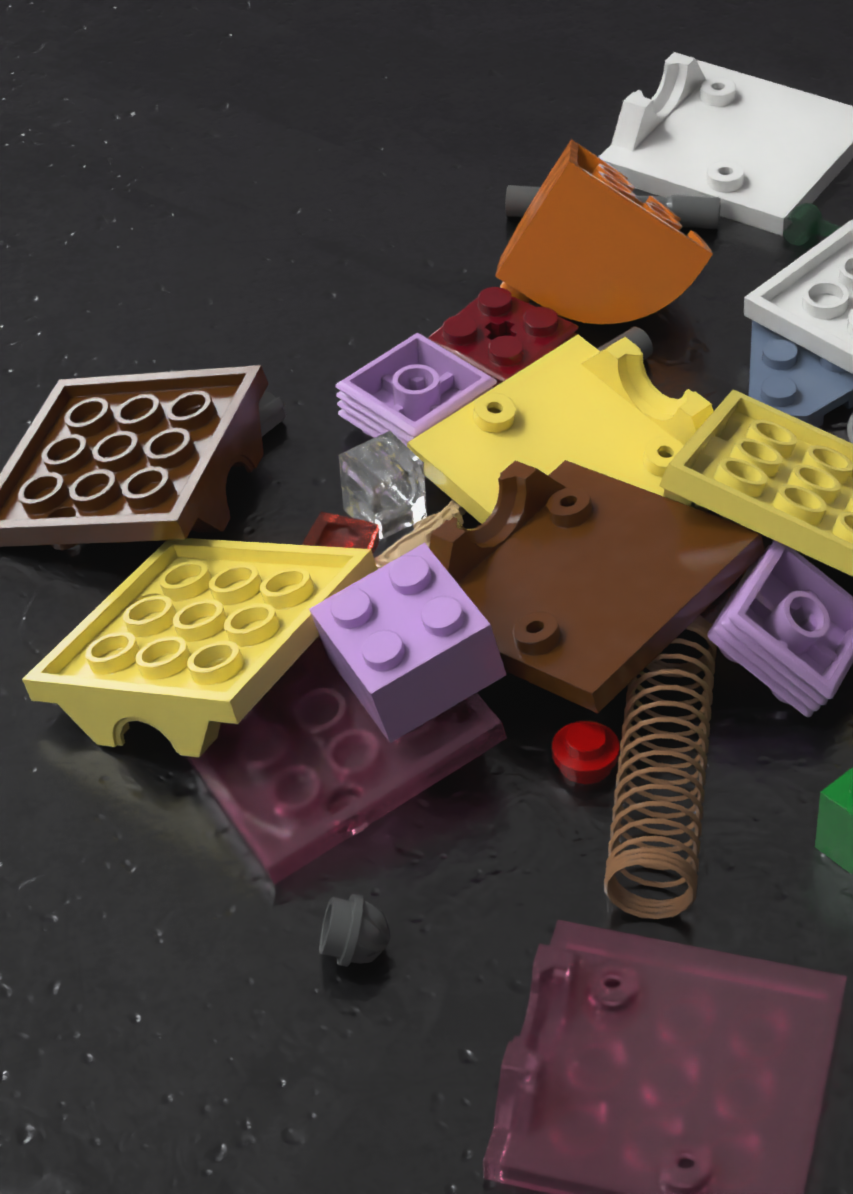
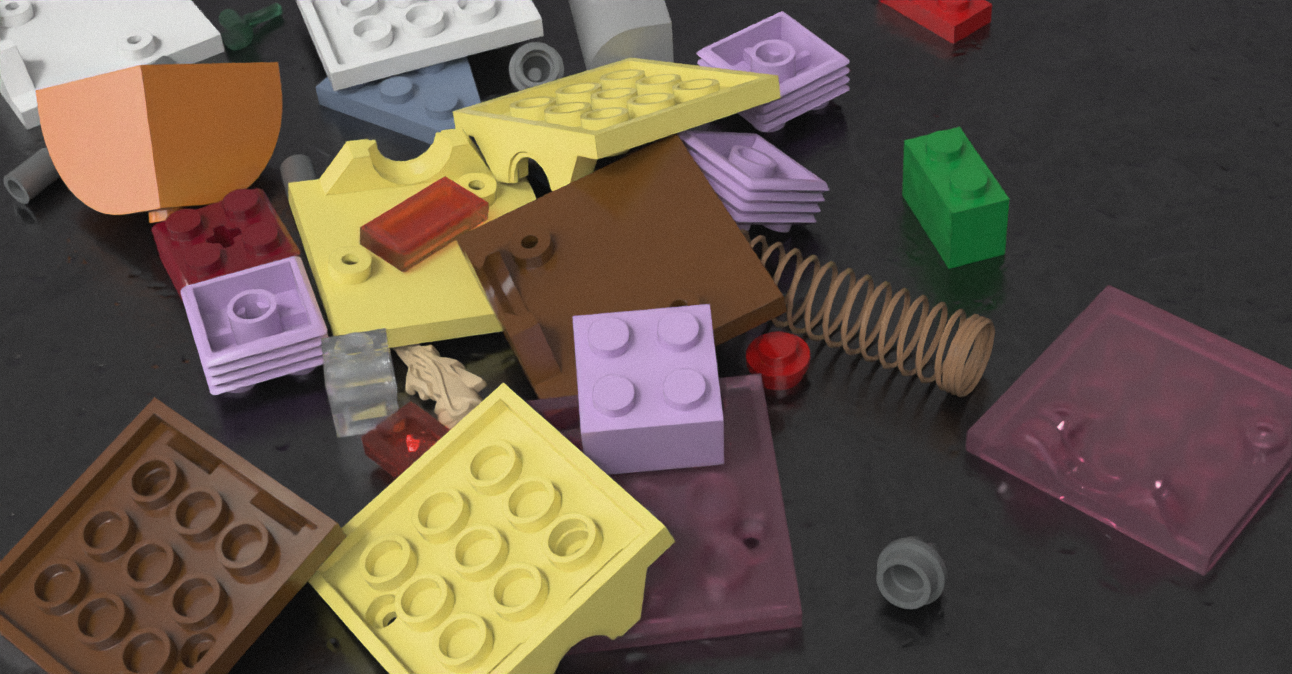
camera: 65 degrees left, 0 degrees up
none -> clear red tile [359,176,489,273]

